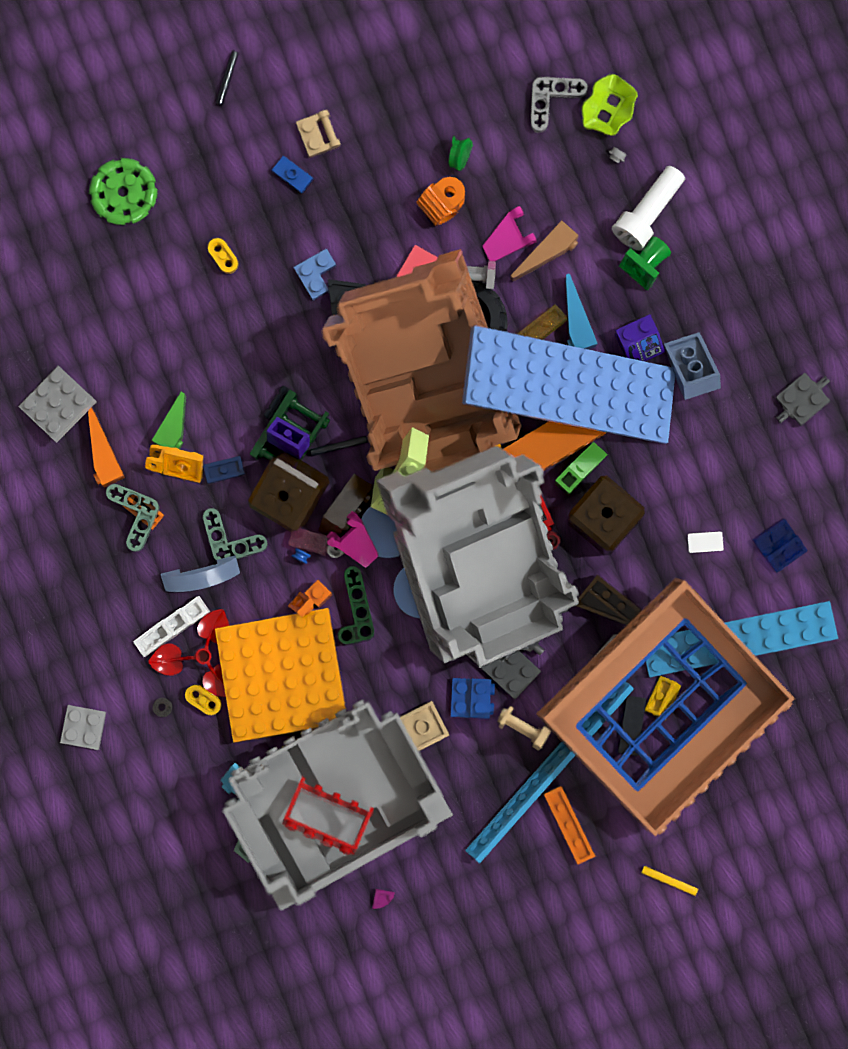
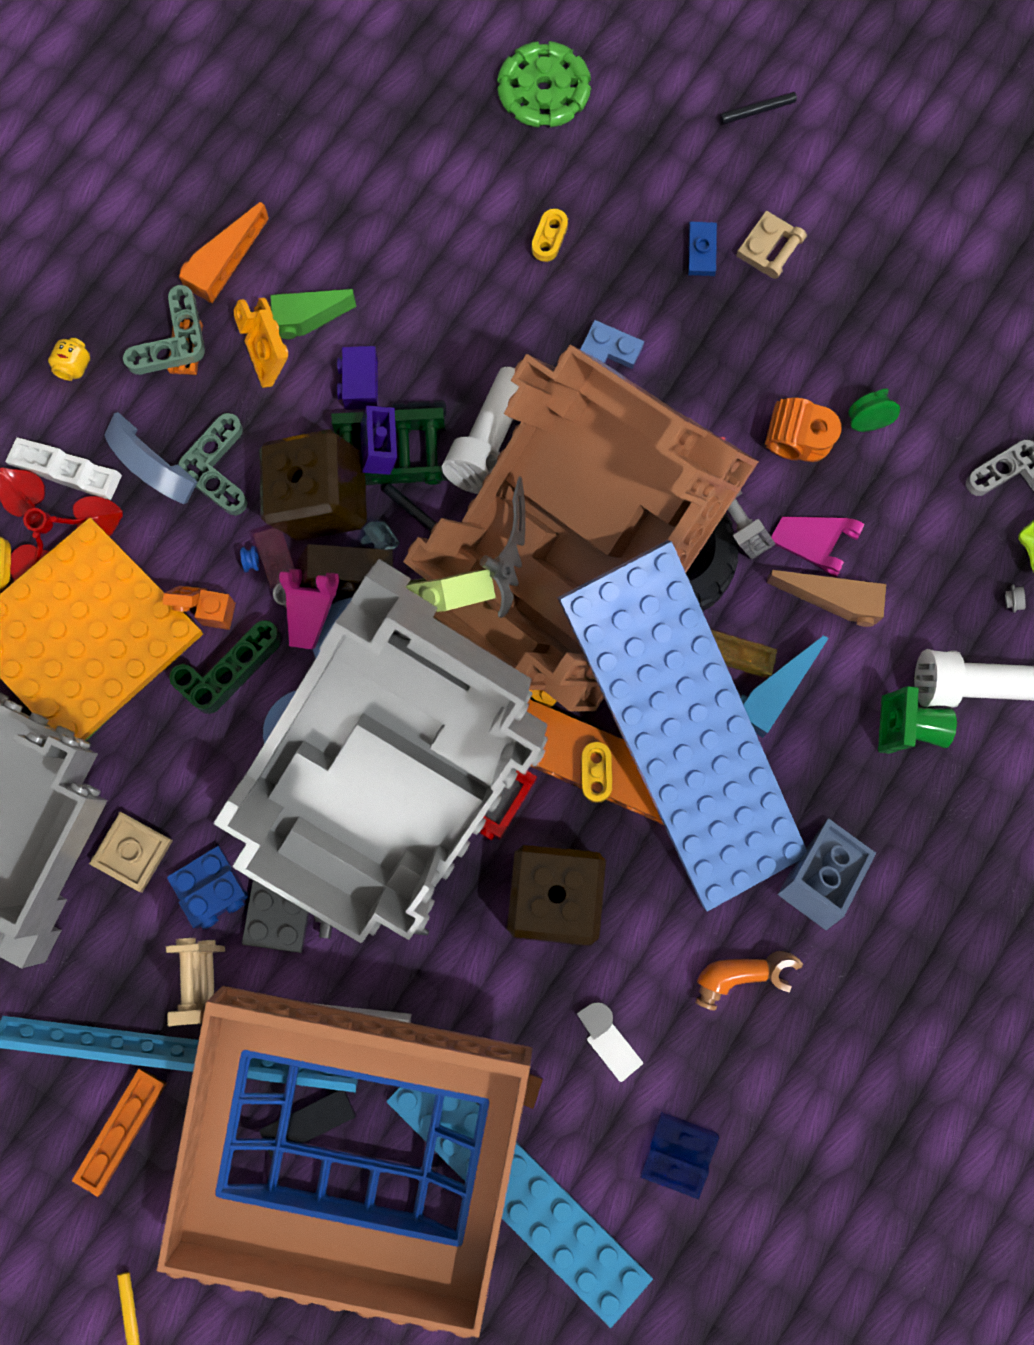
camera: 50 degrees right, 5 degrees down
light grey plate [18,366,97,443] -> none
dark blue plate [203,456,245,484] -> none
dark red plate [546,531,560,550] -> none
bright green slope [554,442,608,496] -> none
dark brown wedge [575,574,642,625] -> none
dark purple slope [614,314,665,362] -> none
yellow slope [645,676,681,720] -> none
dark grey plate [776,373,830,426] -> none
none -> yellow head [48,337,90,381]
none -> dark purple brick [337,346,378,410]
none -> clear light blue tile [361,521,400,550]
none -> white piece [442,367,519,494]
none -> flat silver piece [480,476,526,618]
none -> light grey tile [577,1003,613,1040]
none -> yellow plate [581,742,612,803]
none -> orange piece [695,951,803,1011]

